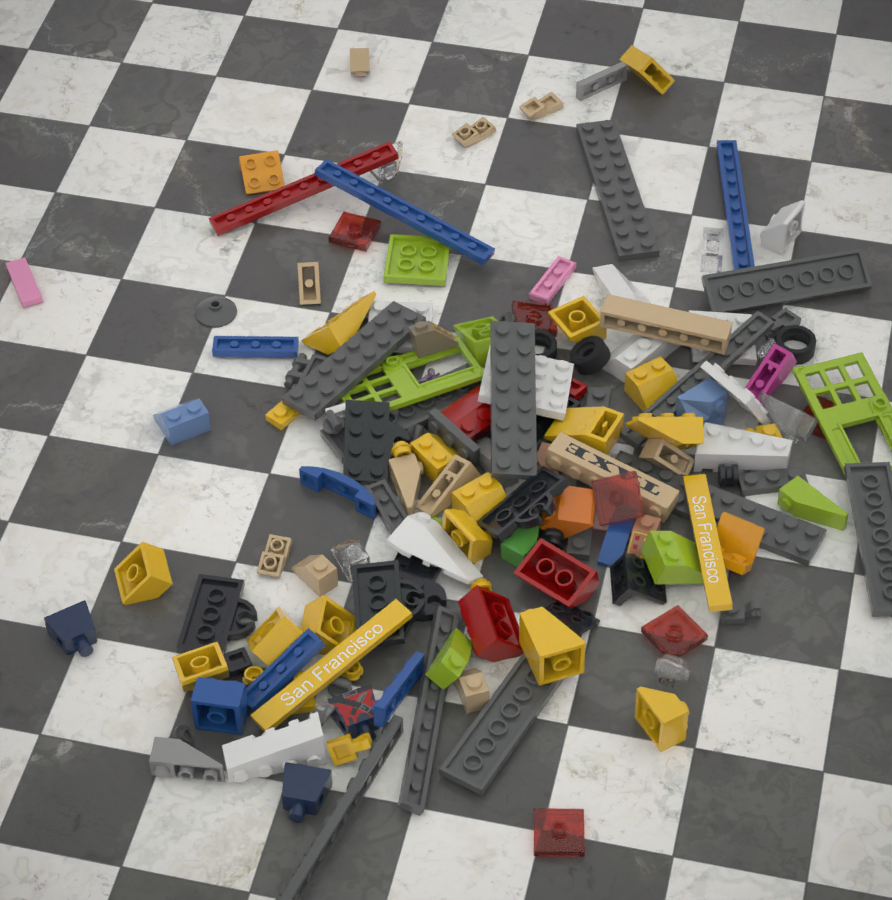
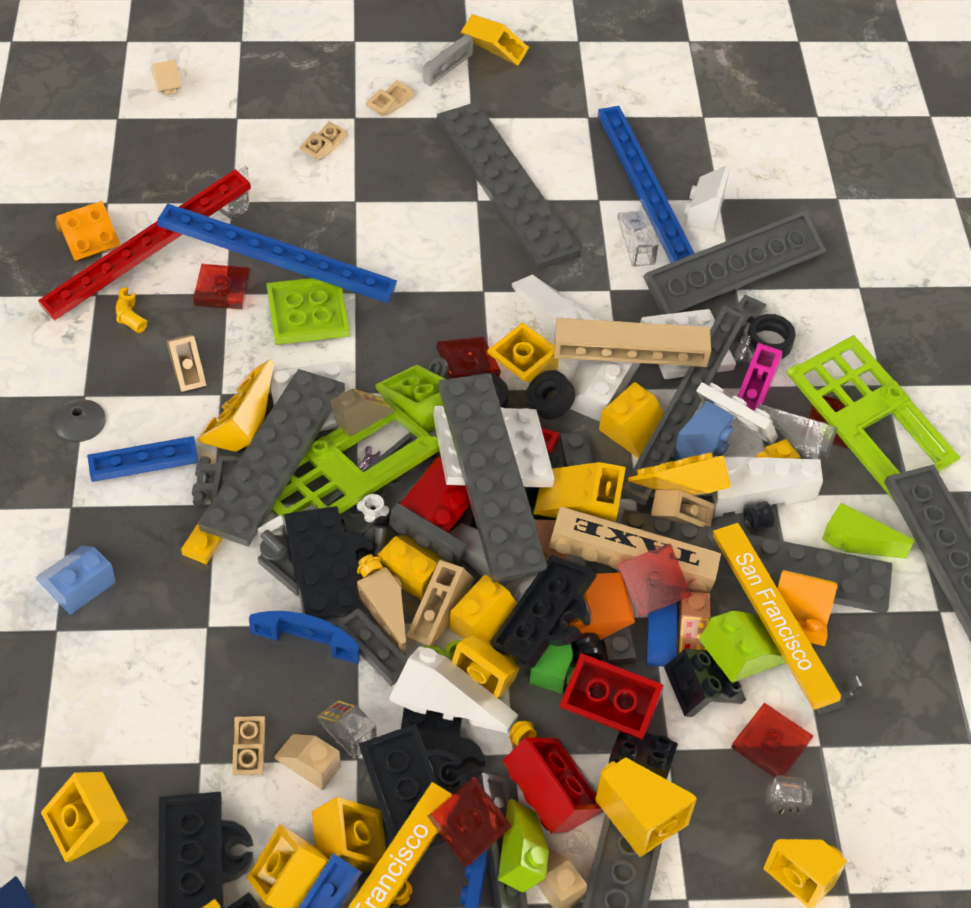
camera: 20 degrees left, 5 degrees up
bright pink tile [529,256,576,306] -> none
dark grey plate [738,466,808,496] -> none
none -> yellow piece [115,287,148,334]
none -> white plate [357,494,389,522]
none -> clear red plate [427,777,512,867]

